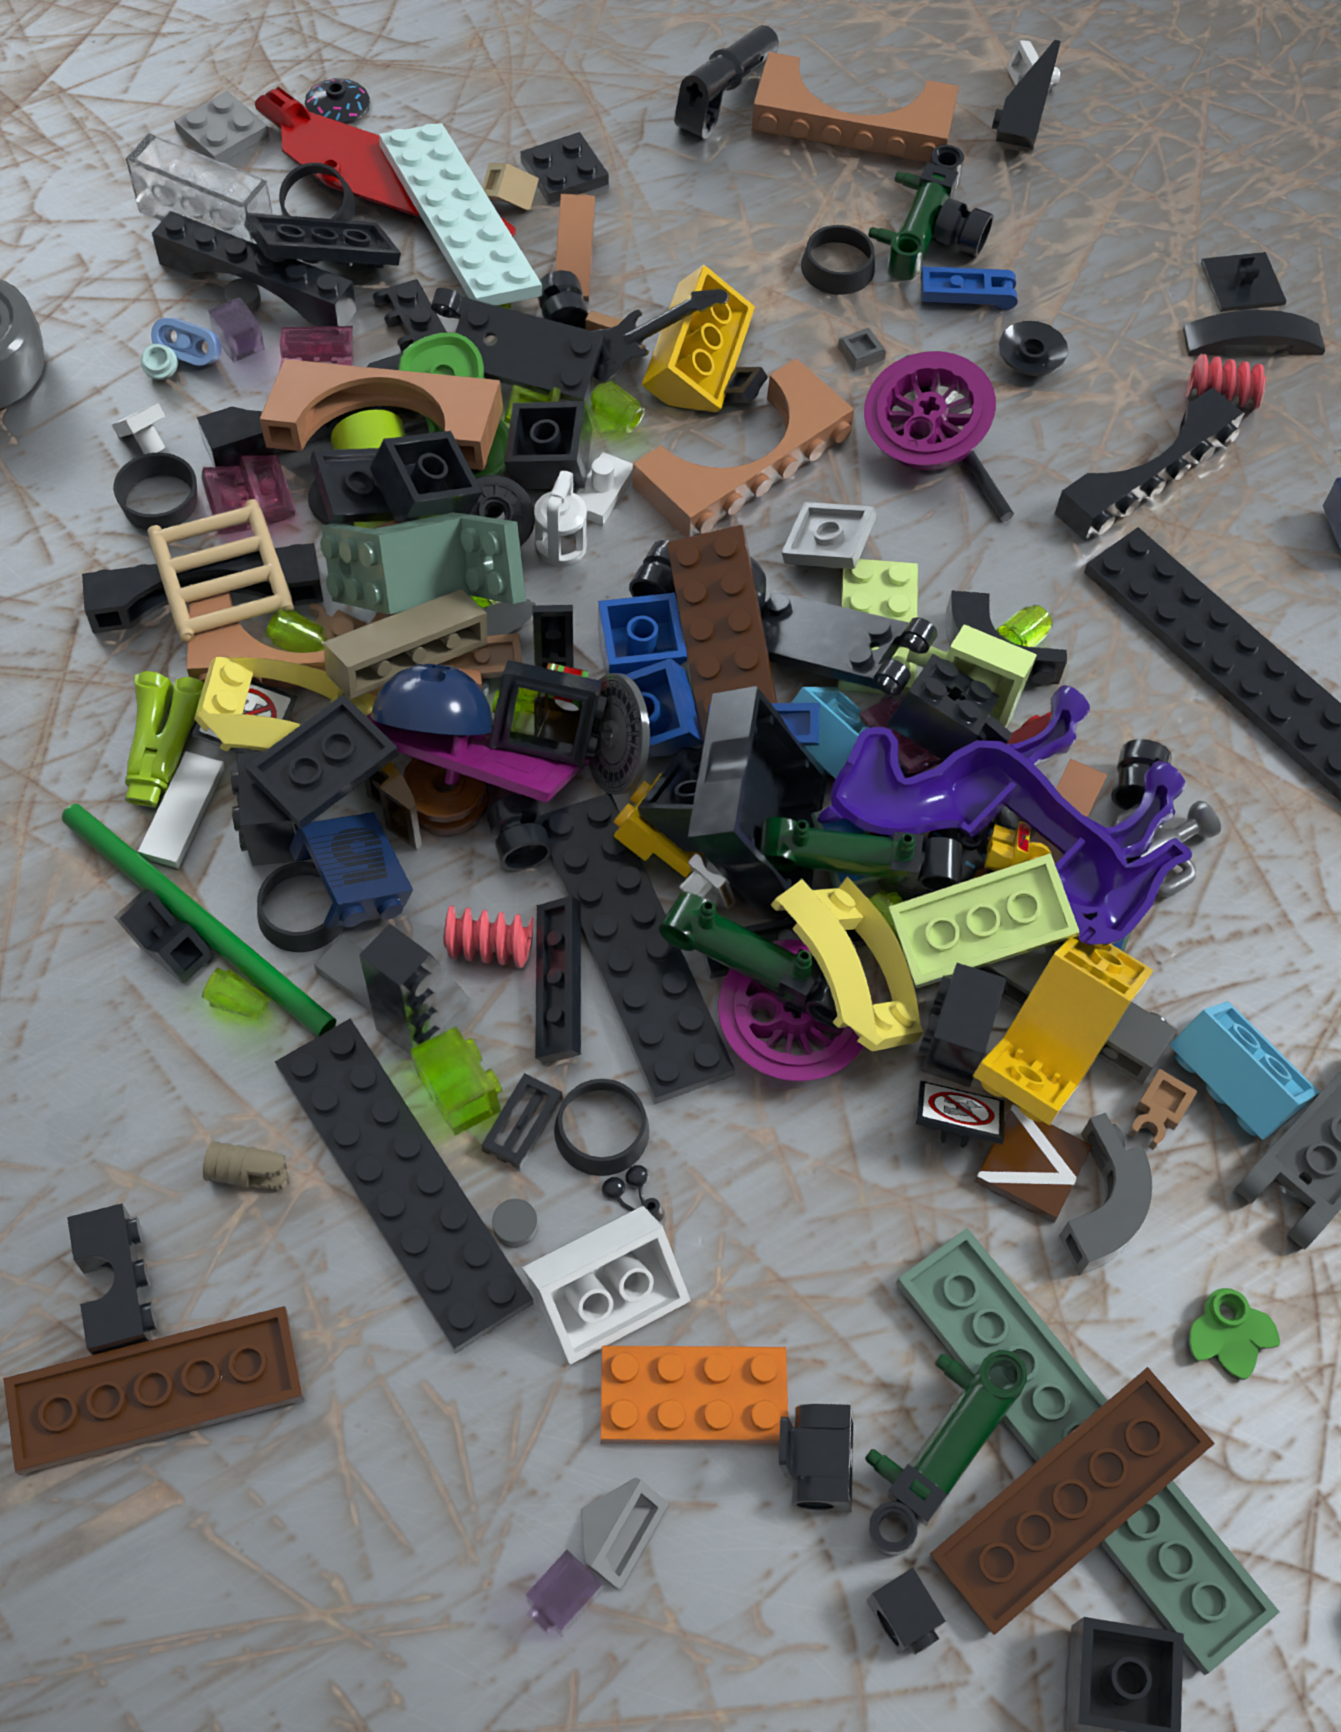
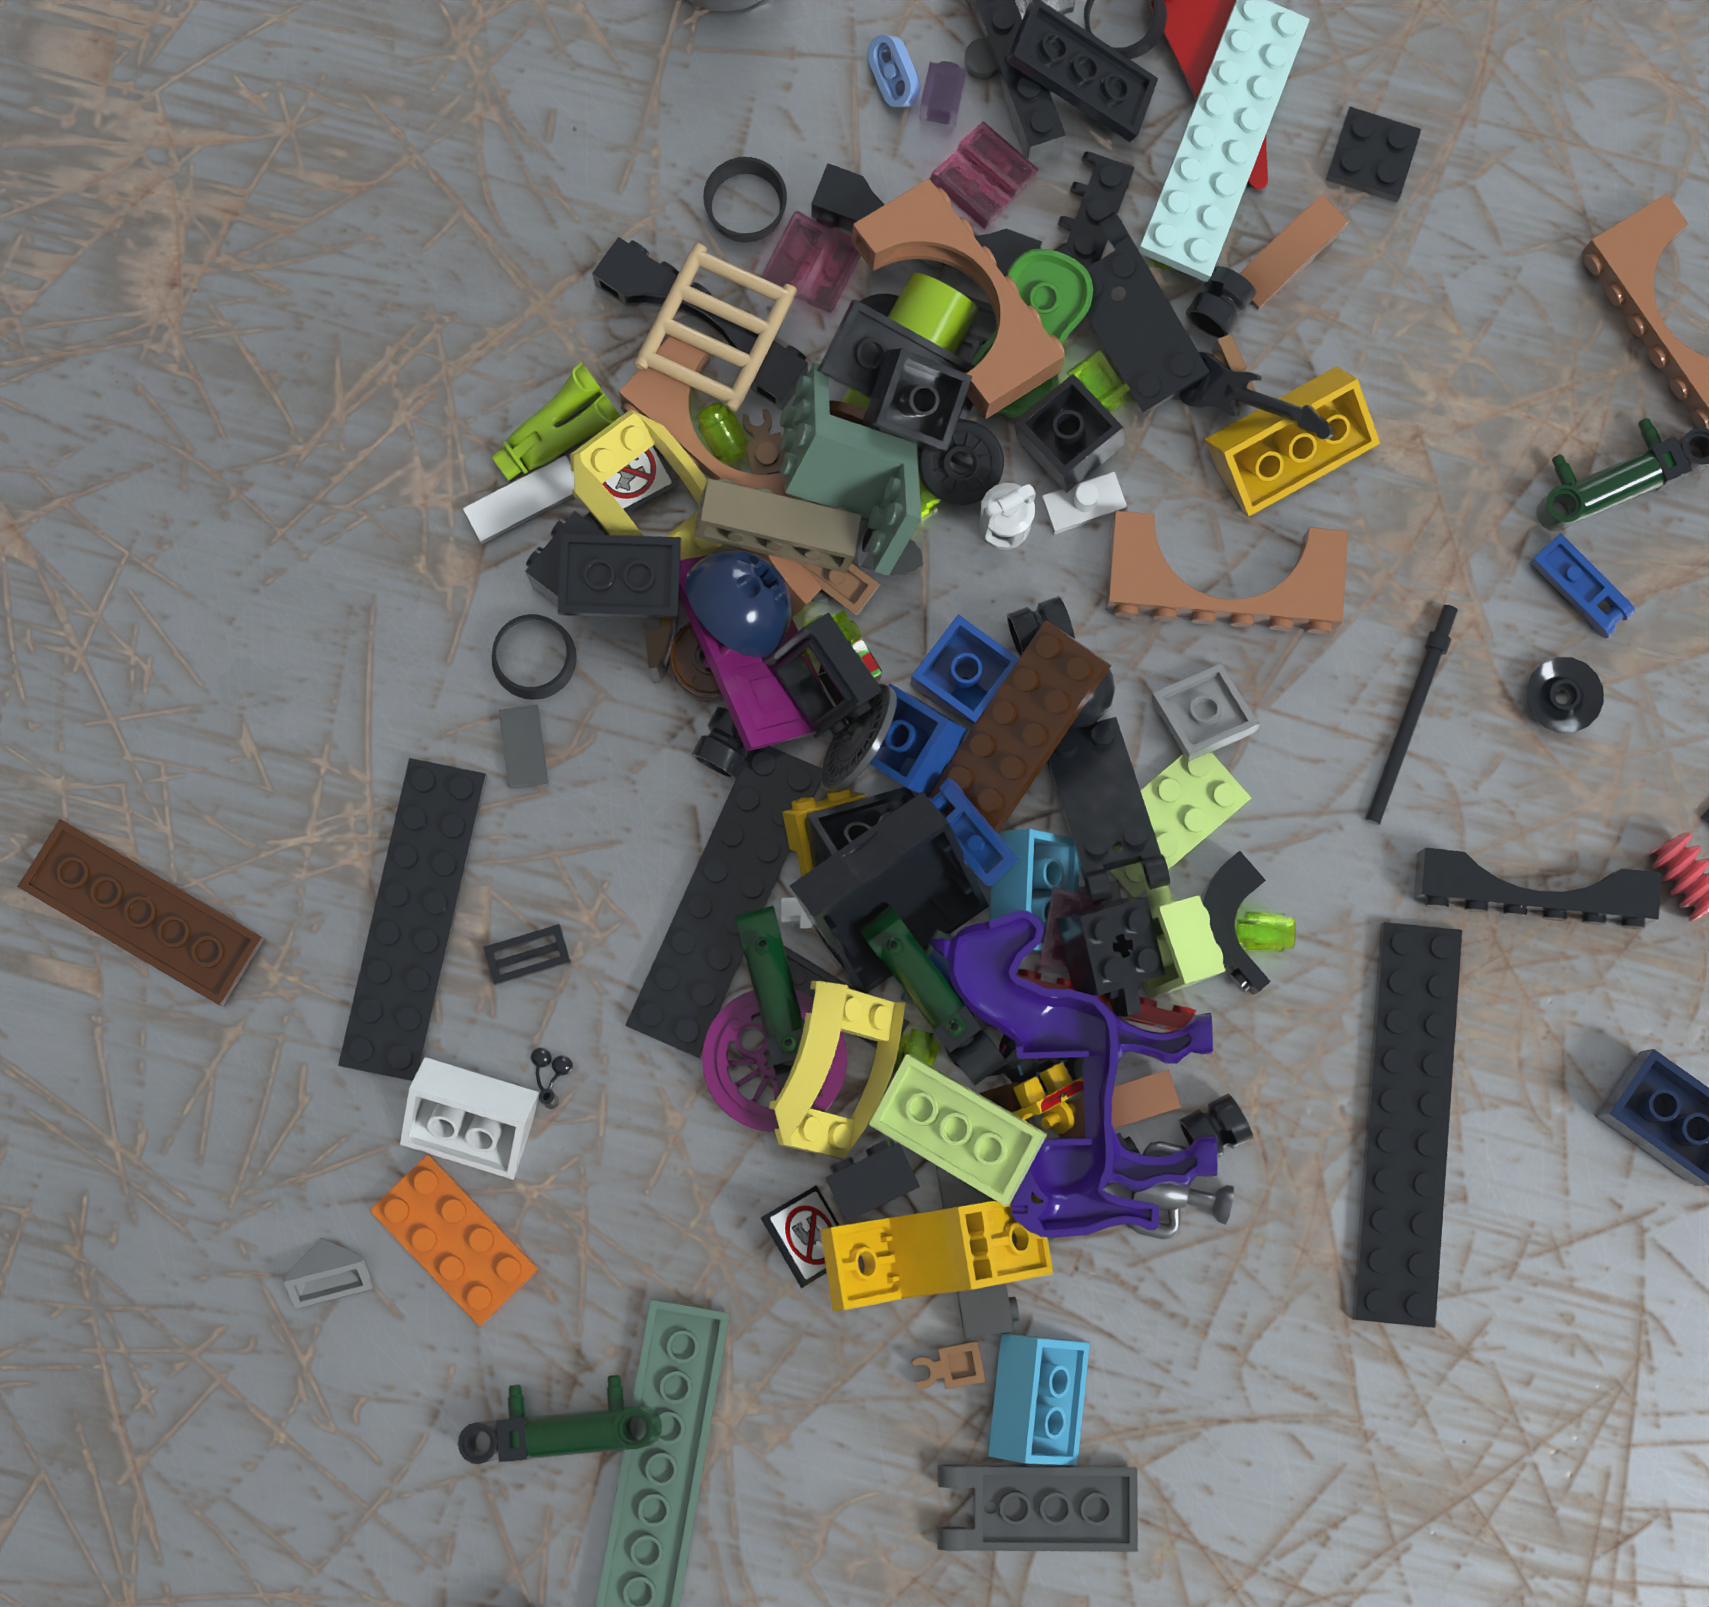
camera: 45 degrees right, 20 degrees up
green piece [62,803,337,1037] -> none
black arch [67,1203,157,1355] -> none
white tile [111,403,166,454] -> none
black slope [114,889,215,983] -> none
light aqua plate [141,344,178,380] -> none
clear neon green cone [202,968,270,1021] -> none
dark tan hinge [203,1141,289,1190] -> none
dark blue panel [289,812,413,929] -> none
black wedge [359,923,470,1059] -> none
clear neon green brick [410,1026,503,1136] -> none
coral piece [443,905,534,968] -> none
tan panel [482,163,539,210] -> none
dark grey tile [492,1199,537,1247] -> none
clear purple brick [526,1550,603,1637] -> none
black slope [532,605,574,668] -> none
black plate [535,895,581,1064] -> none
black tyre [554,1079,650,1176] -> none
clear neon green brick [590,381,645,433] -> none
black piece [674,25,779,139] -> none
black plate [723,367,768,403] -> none
black piece [779,1404,854,1512] -> none
black tyre [801,225,875,295] -> none
dark grey tile [838,328,886,371] -> none
magenta piece [864,351,996,470] -> none
black brick [866,1568,946,1655] -> none
reddish brown plate [930,1367,1215,1635] -> none
black wheel [932,198,994,257] -> none
reddish brown tile [975,1105,1092,1223] -> none
dark grey arch [1059,1112,1152,1276] -> none
bright green plate [1189,1288,1280,1380] -> none

